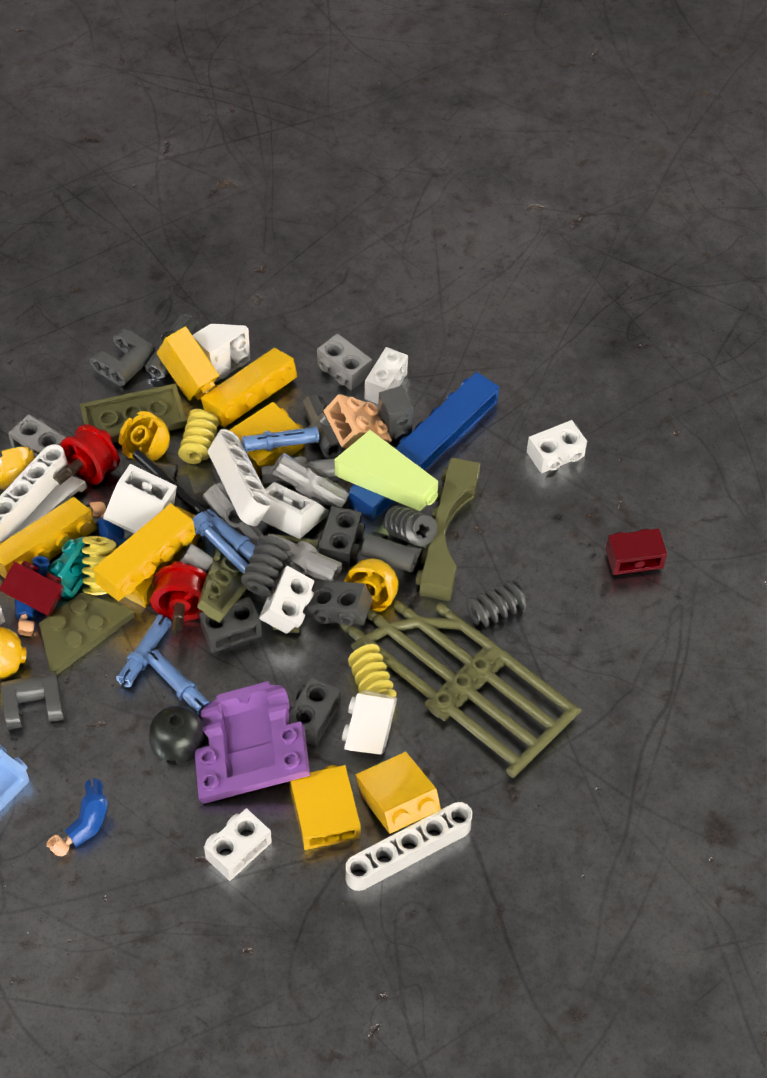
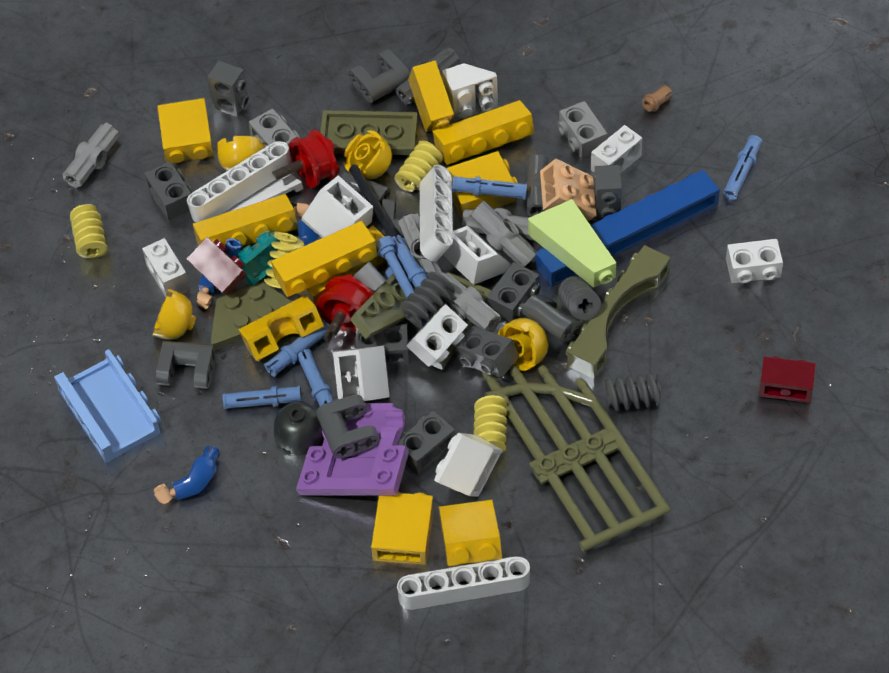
camera: 25 degrees right, 0 degrees up
white brick [204,808,272,881] -> none
none -> medium blue pin [223,386,302,409]
none -> yellow arch [238,295,324,361]
none -> dark grey connector [316,395,380,458]
none -> white slope [333,346,389,401]
none -> medium nougat pin [642,85,673,112]
none -> medium blue pin [722,135,763,200]

